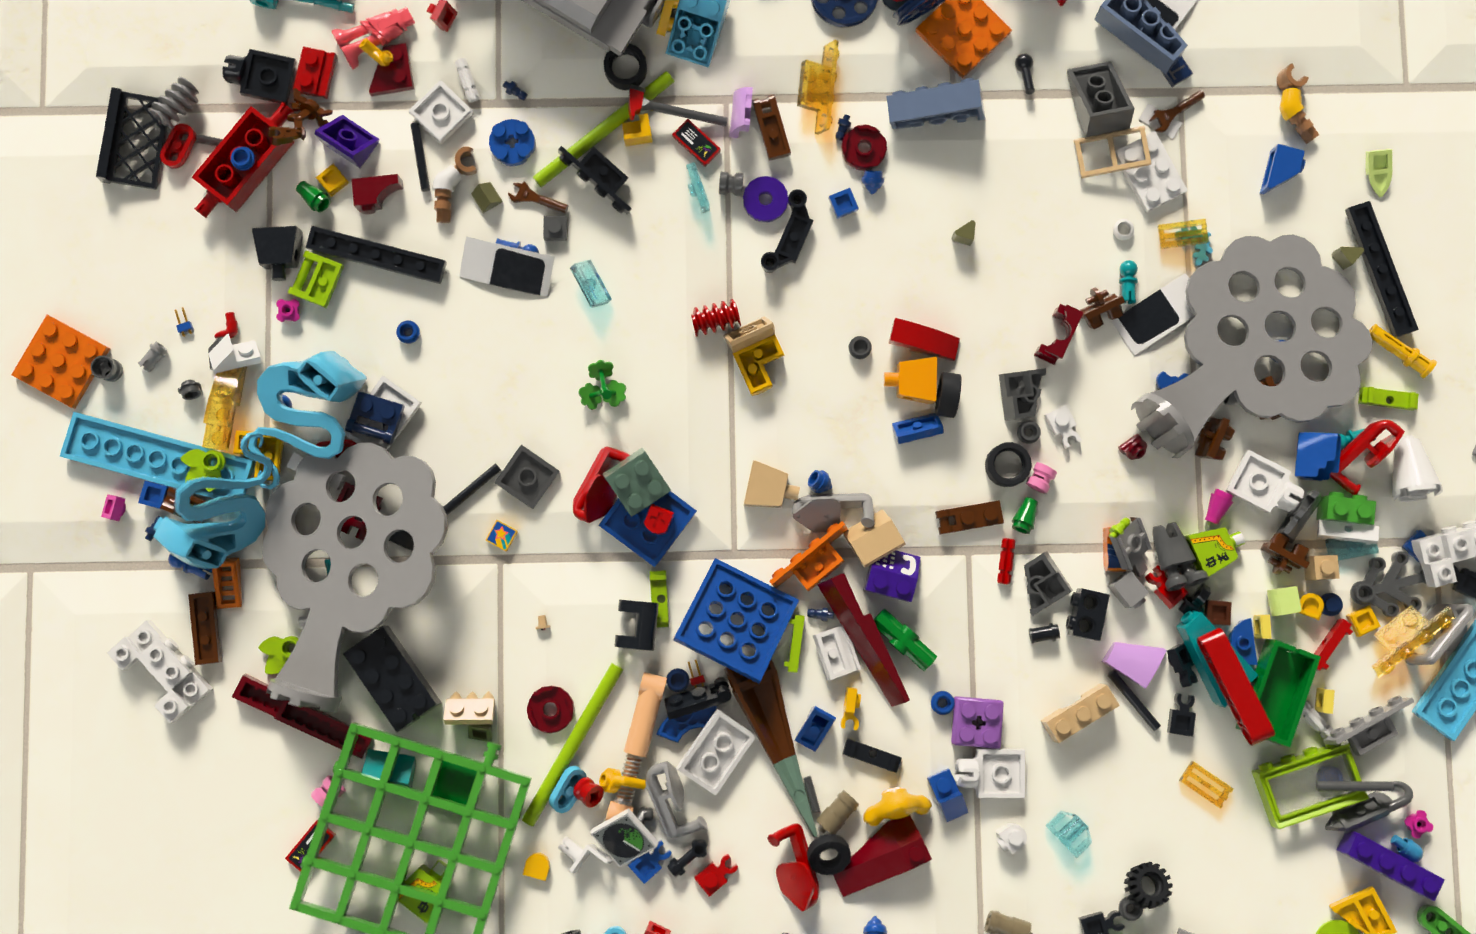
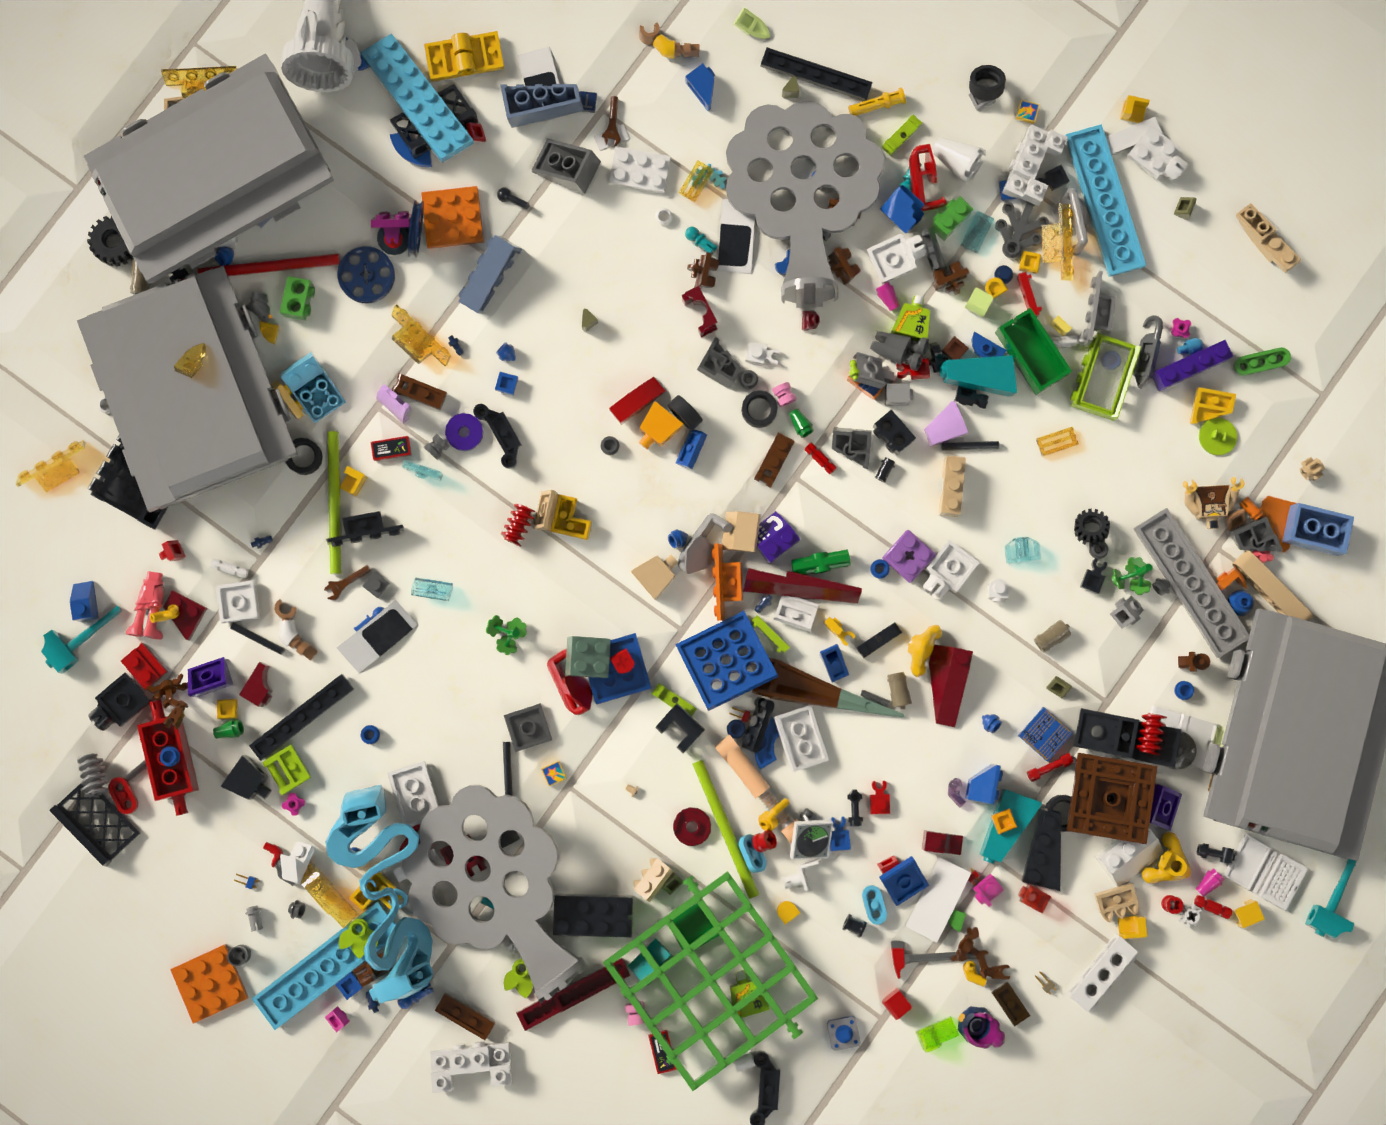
camera: 50 degrees left, 0 degrees up
orange slope [212,557,242,609] -> none
dark blue plate [345,391,405,445] -> none
olive slope [471,182,503,214] -> none
blue plate [489,119,536,166] -> none
dark grey piece [628,84,728,126] -> none
light grey piece [646,761,707,838] -> none
red piece [767,823,819,911] -> none
black tyre [807,834,851,875] -> none
dark red tile [841,125,887,171] -> none
blue slope [927,768,968,822] -> none
tan window [1073,126,1151,178] -> none
black plate [1167,693,1196,737] -> none
red beam [1197,628,1275,746] -> none
light yellow tile [1253,615,1272,639] -> none
tan brick [1304,555,1340,580] -> none
dark grey bar [1316,781,1394,791] -> none
white piece [1317,519,1379,545] -> none

